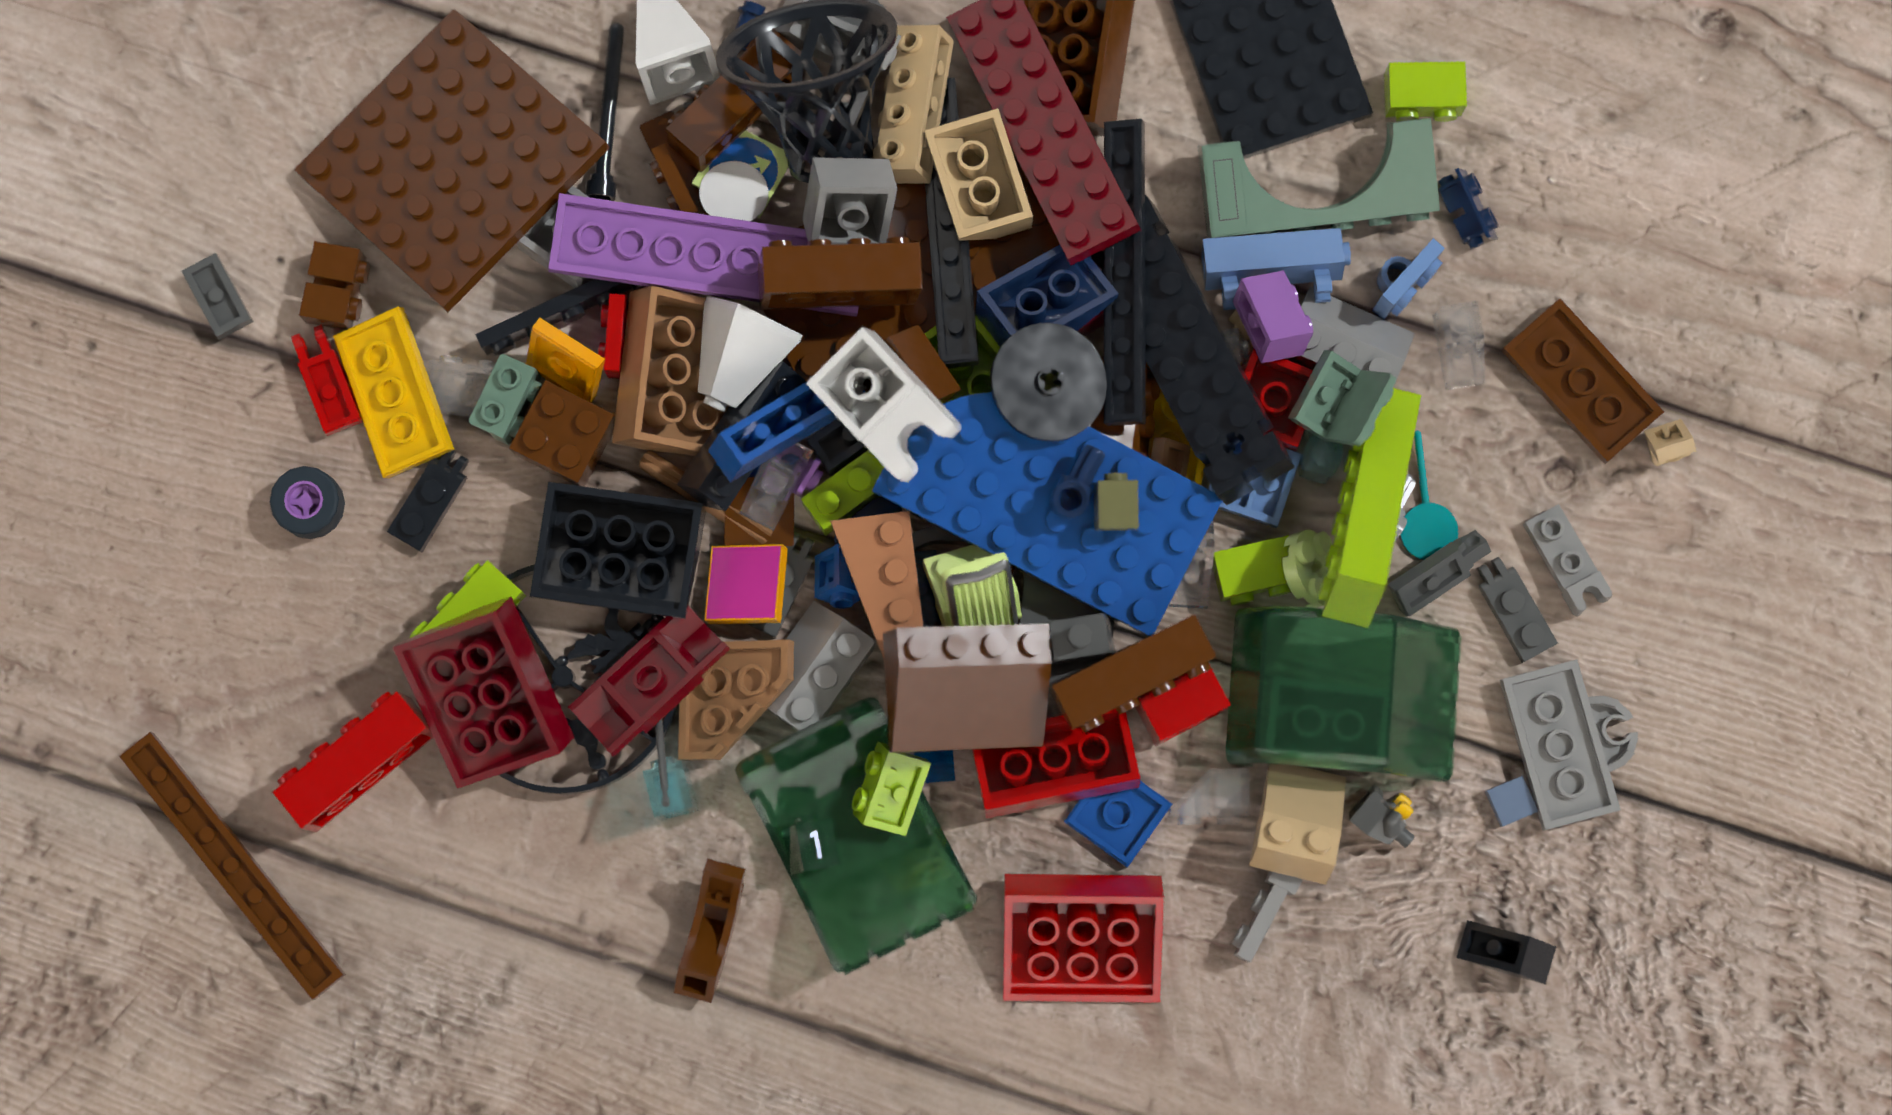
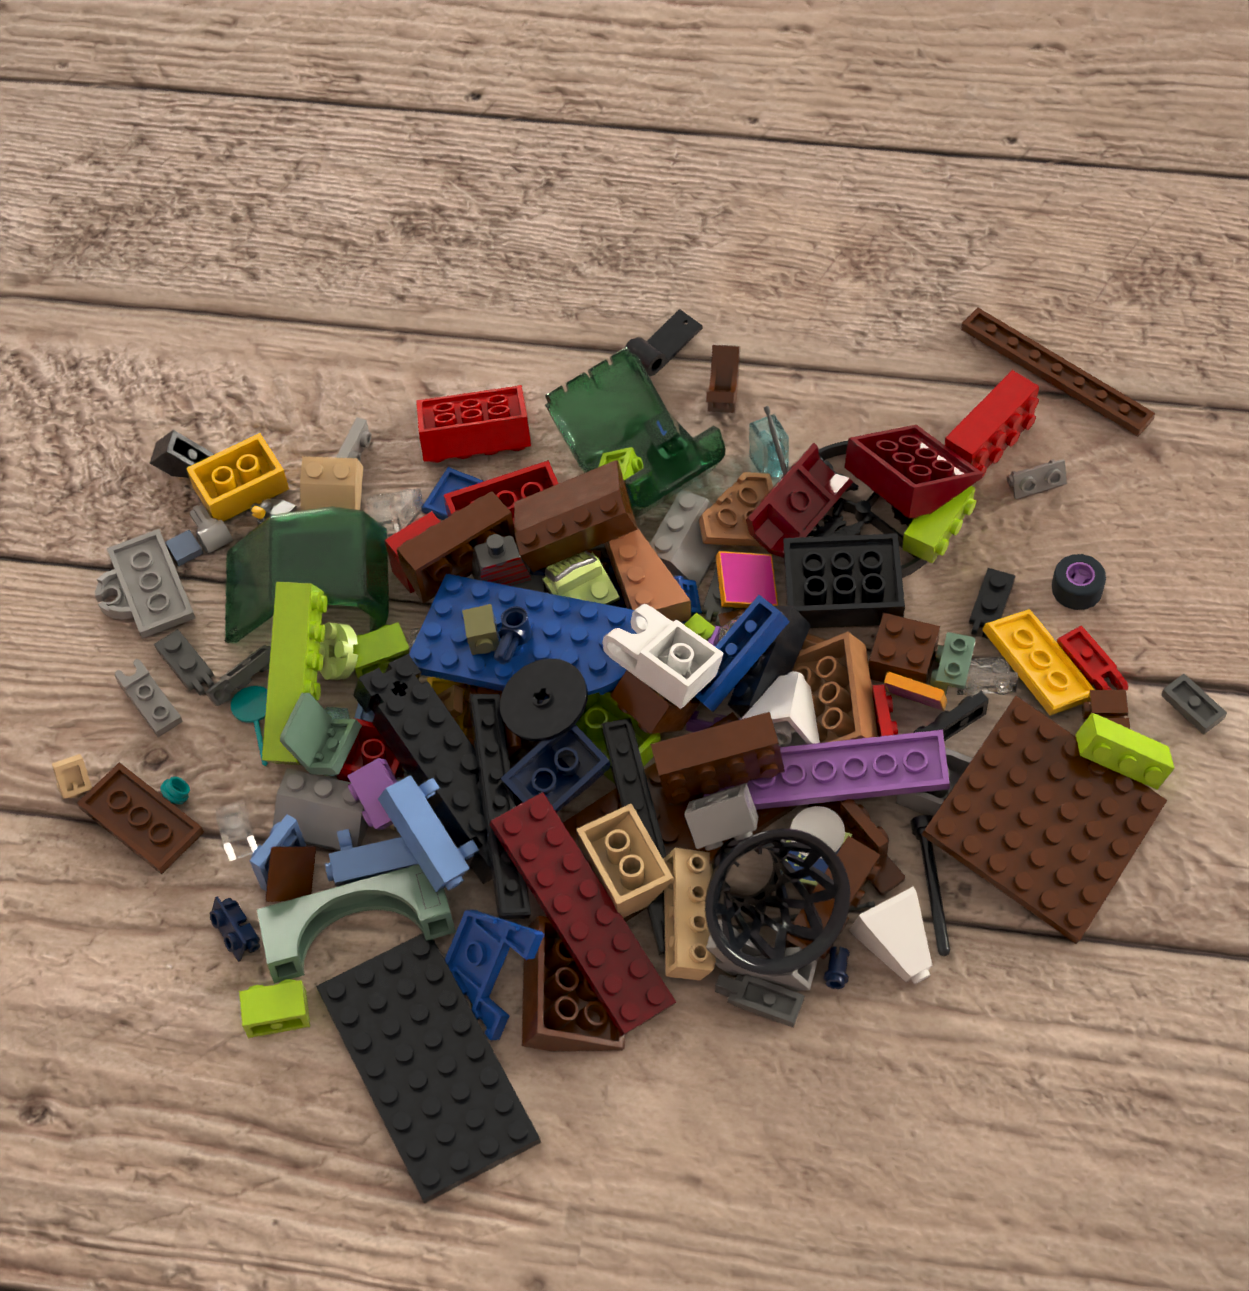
camera: 175 degrees right, 25 degrees down
none -> teal plate [160,776,190,804]
none -> yellow brick [186,433,289,521]
none -> light grey axle [190,505,233,554]
none -> reddish brown sticker [265,847,316,902]
none -> medium blue brick [378,775,479,892]
none -> blue wing [445,910,545,1041]
none -> black door [624,309,703,376]
none -> light grey hinge [1007,459,1067,499]
none -> lime brick [1076,712,1175,790]

